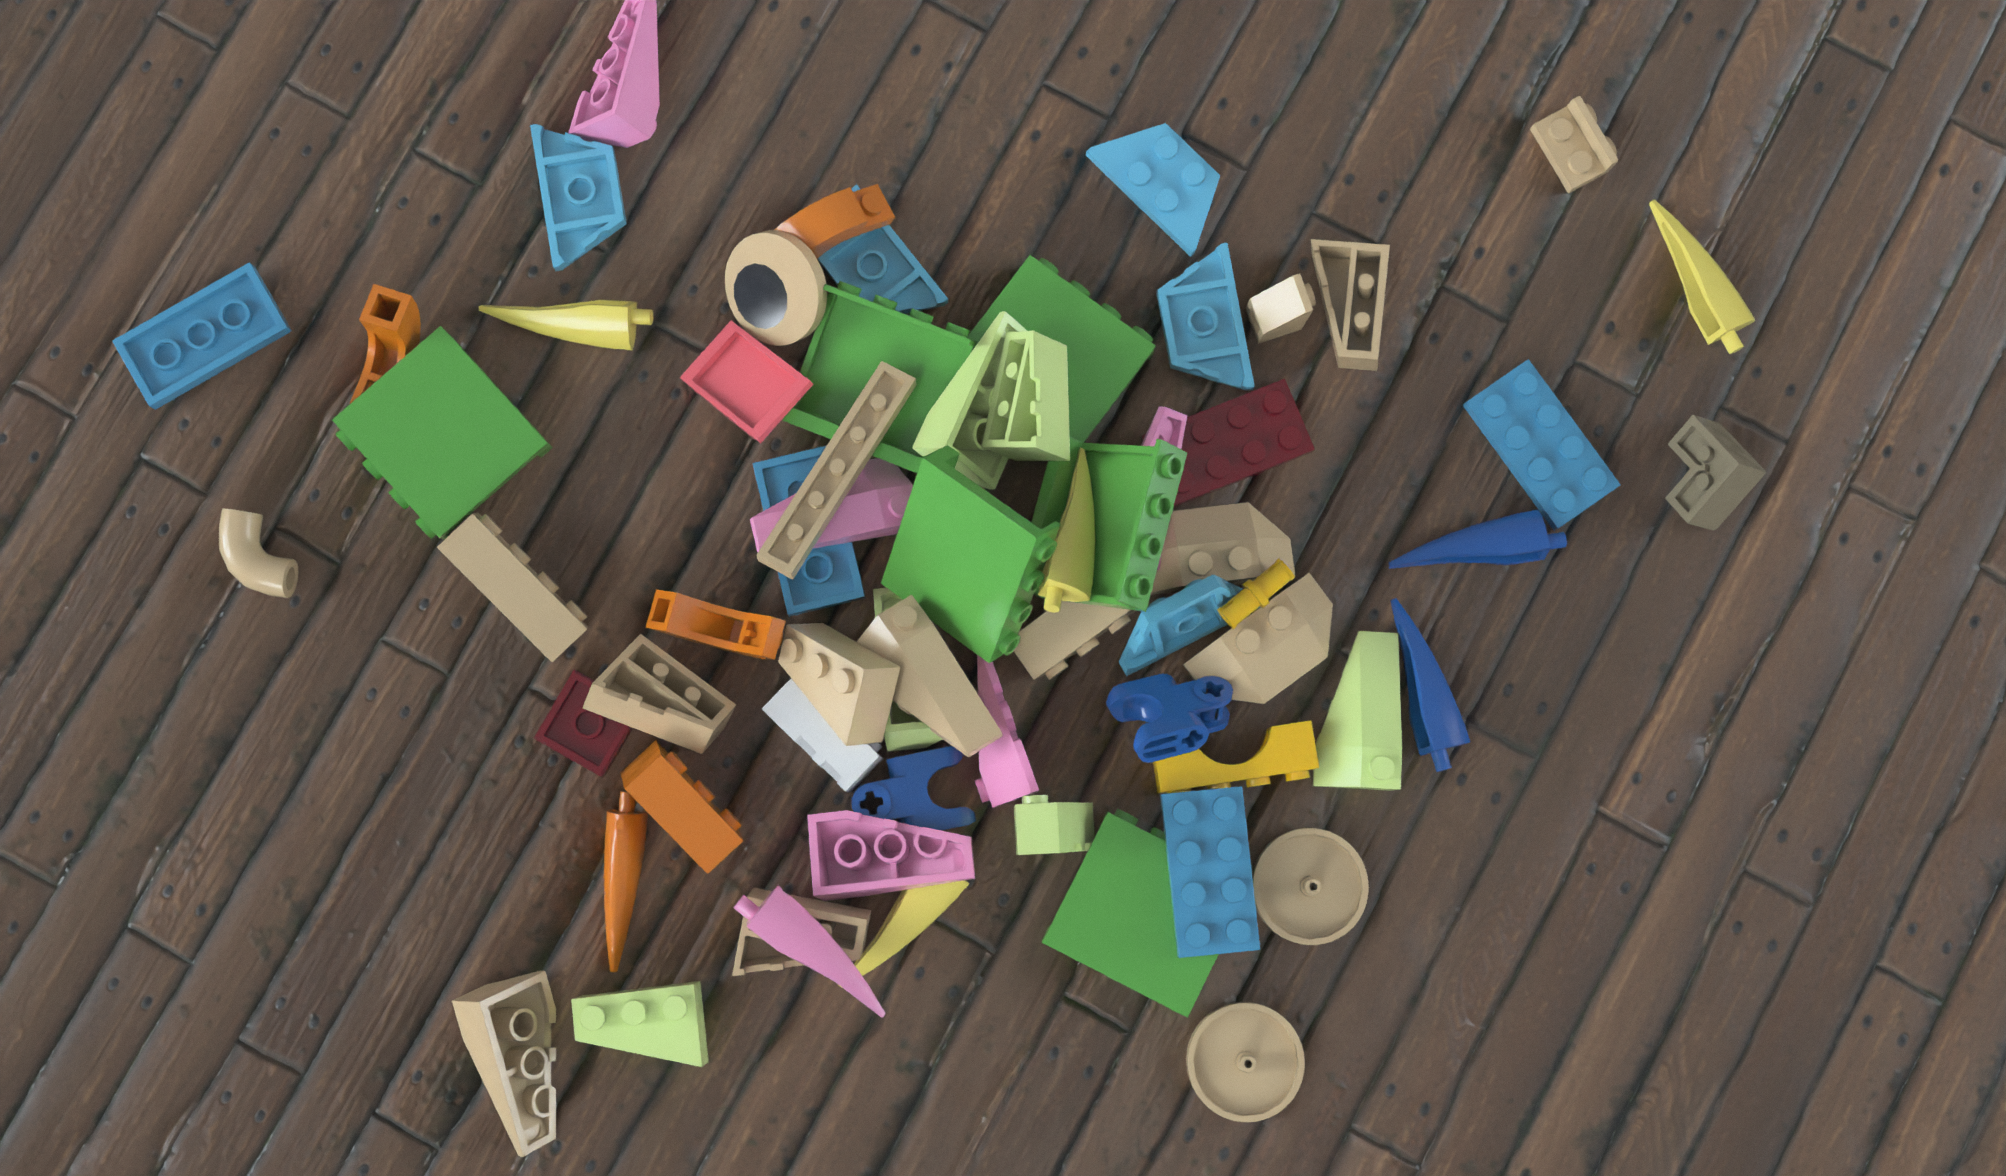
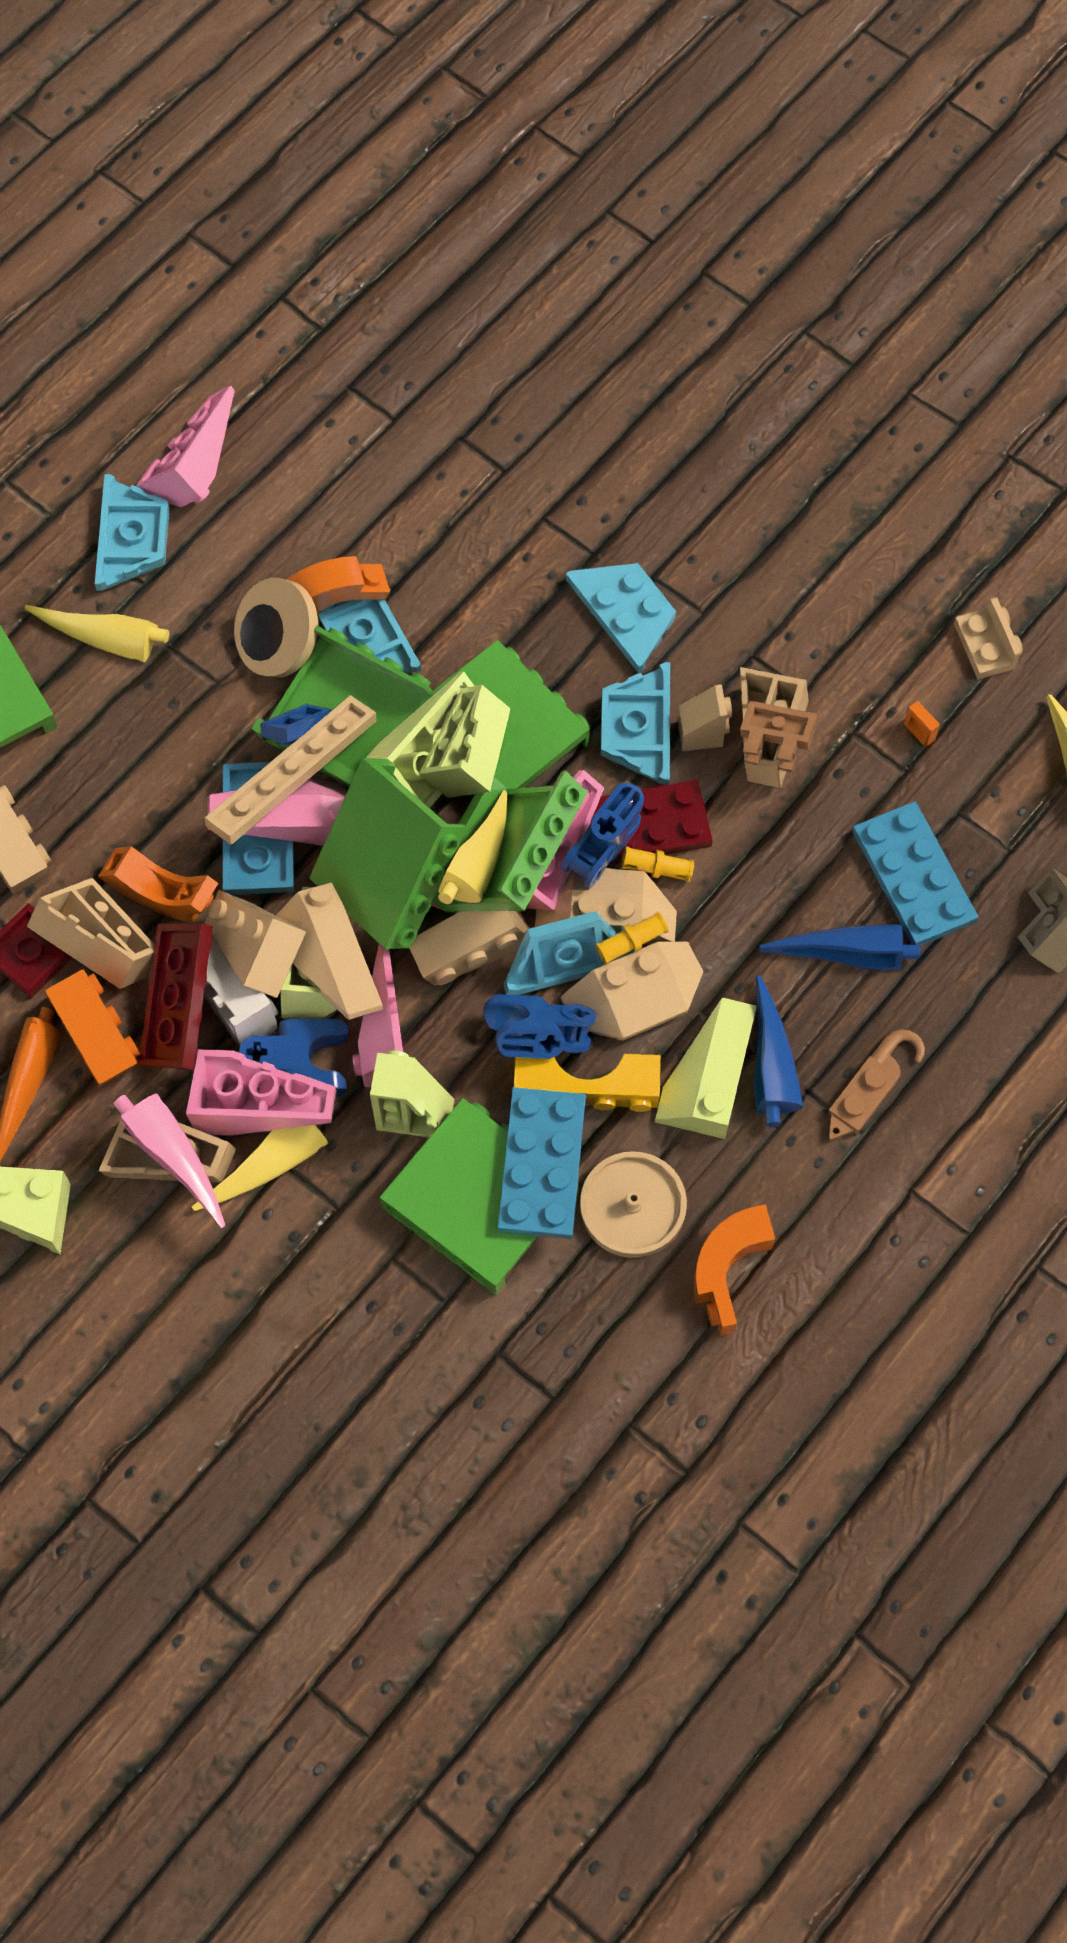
camera: 15 degrees right, 15 degrees down
coral piece [679,320,813,444] -> none
tan piece [1186,1002,1305,1122] -> none
none -> dark red plate [138,924,213,1070]
none -> blue plate [260,704,332,745]
none -> blue piece [560,783,644,889]
none -> yellow pin [621,846,694,882]
none -> orange arch [694,1204,775,1336]
none -> medium nougat plate [740,701,818,772]
none -> medium nougat plate [827,1029,925,1142]
none -> orange tile [904,701,940,747]

